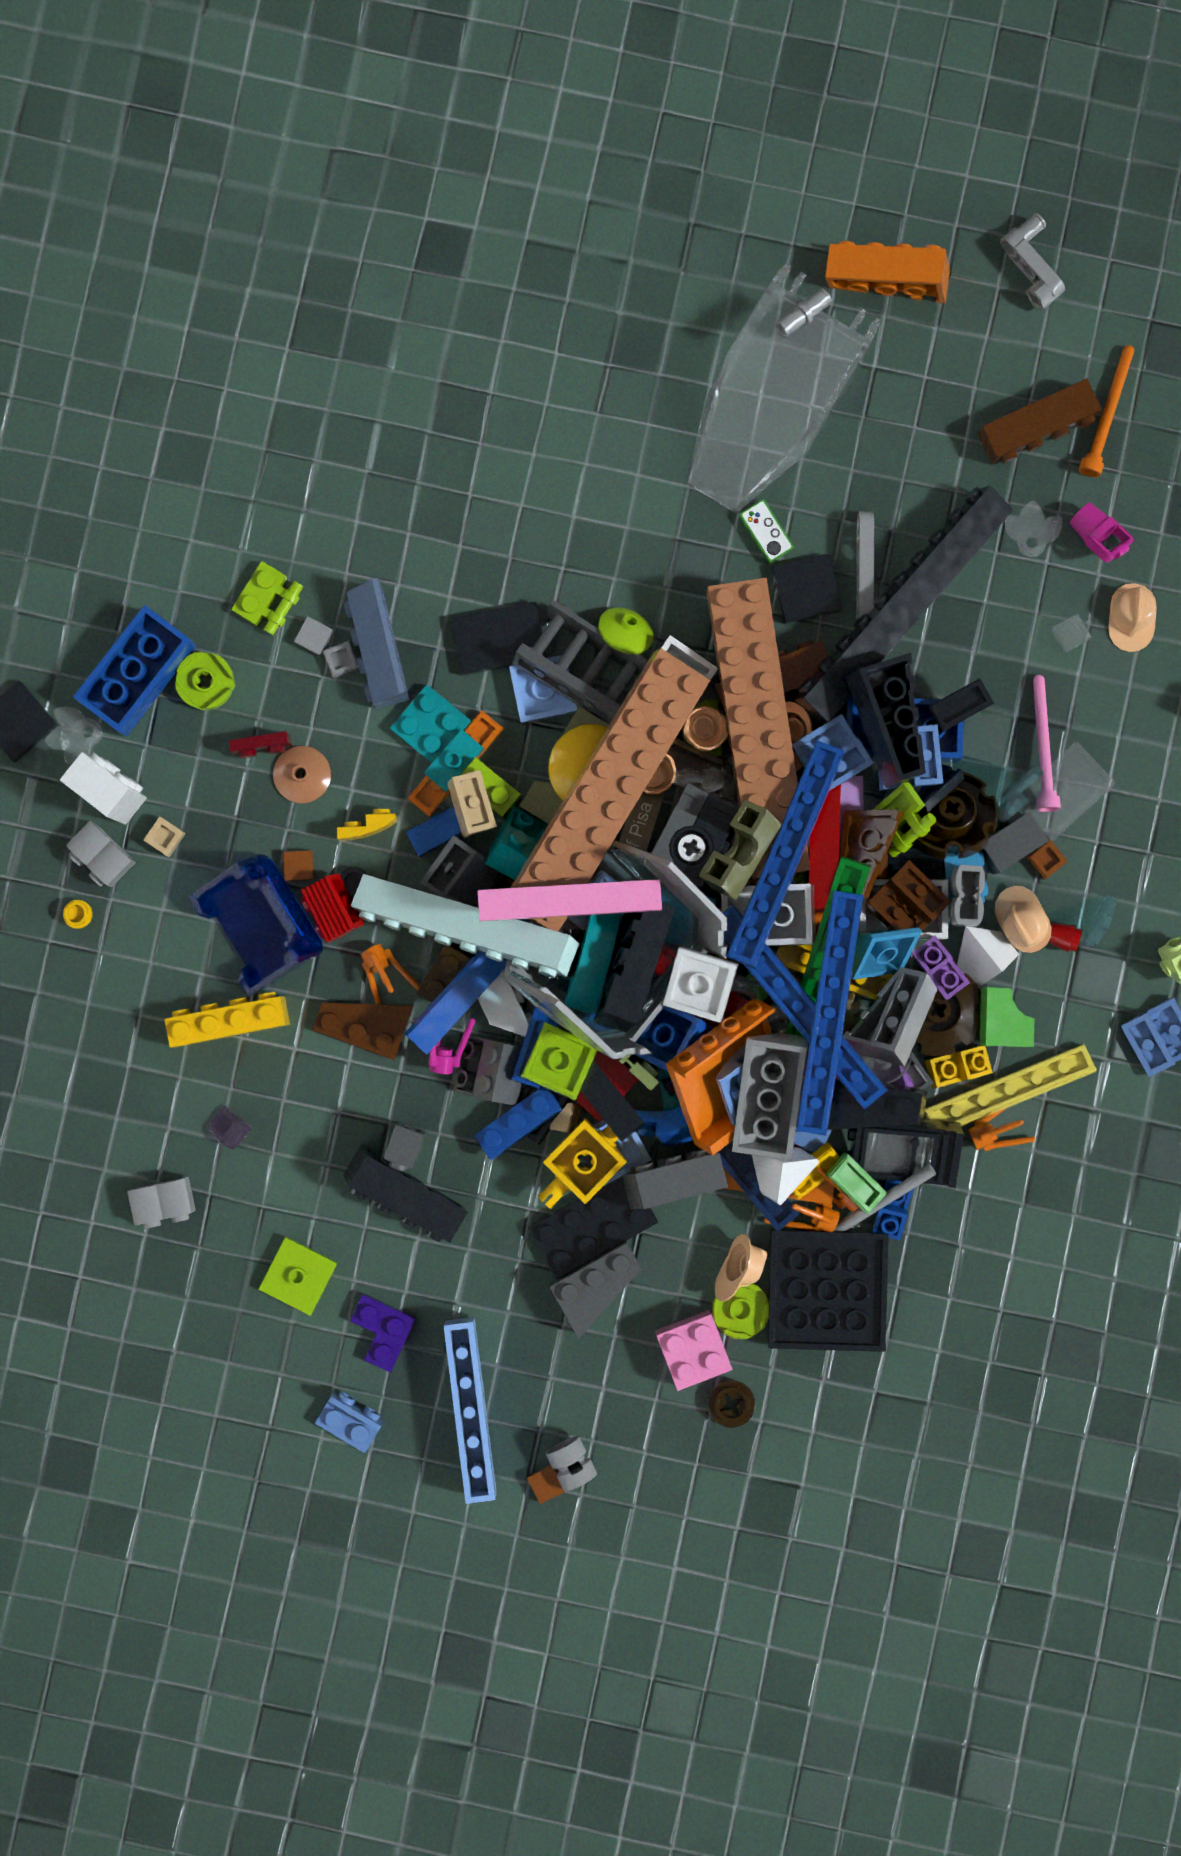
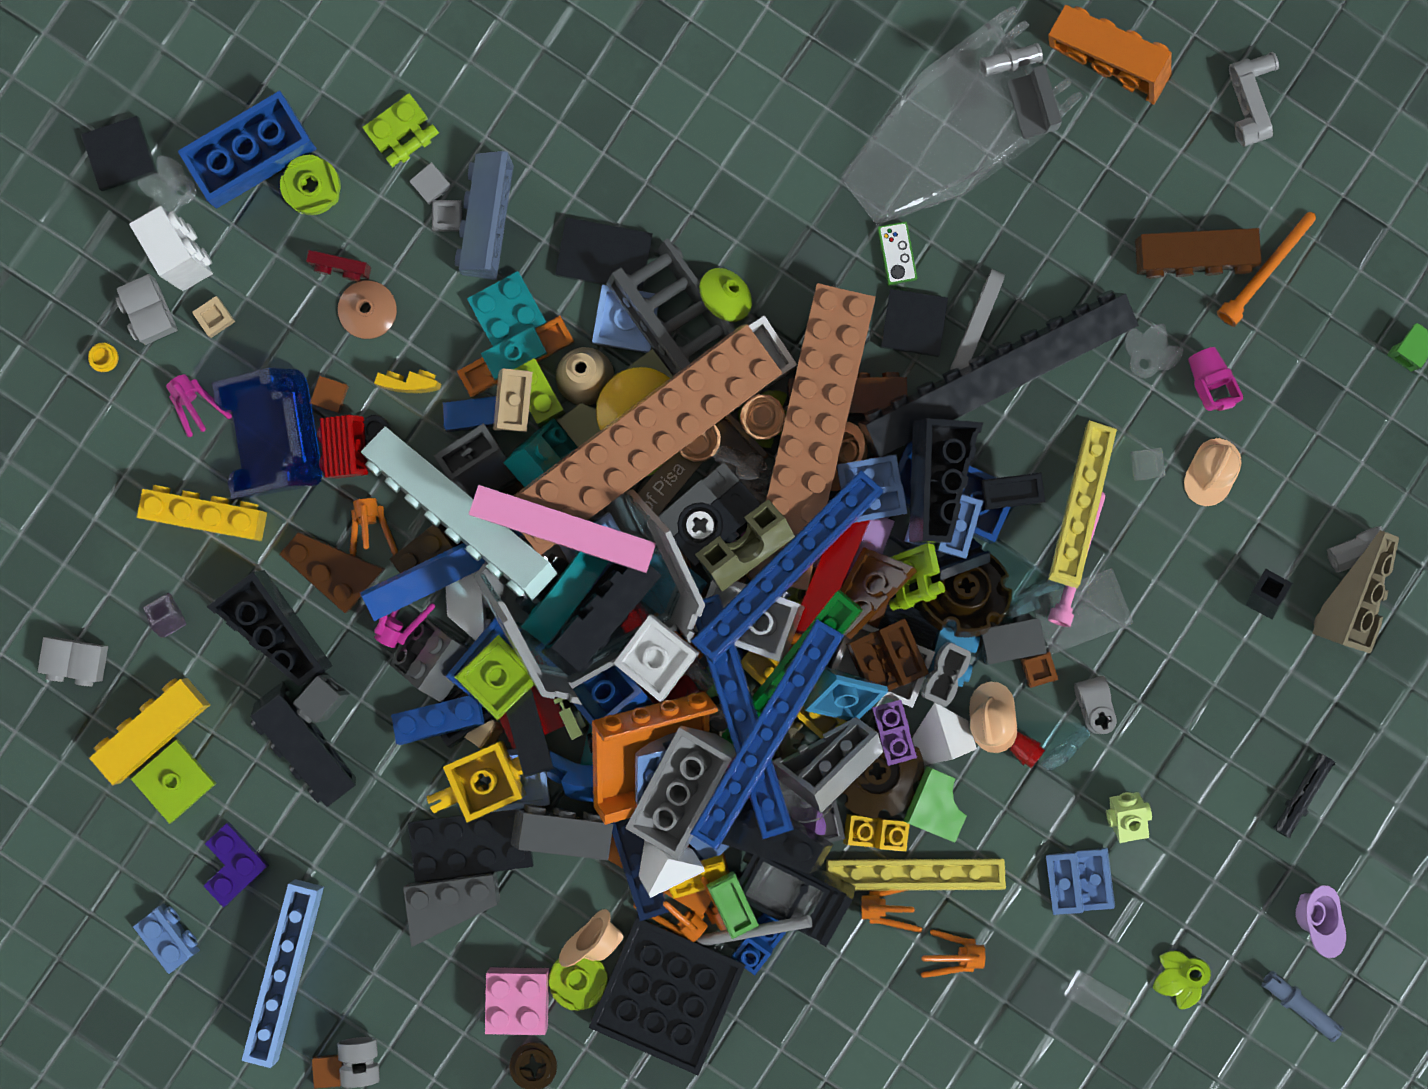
camera: 20 degrees right, 0 degrees up
none -> yellow brick [89,678,211,785]
none -> dark pink plant [166,374,232,437]
none -> black wedge [207,570,333,686]
none -> tan cone [556,347,614,405]
none -> orange plant [921,929,985,978]
none -> dark grey panel [1007,65,1062,139]
none -> light yellow tile [1048,420,1117,588]
none -> light grey piece [1074,676,1117,734]

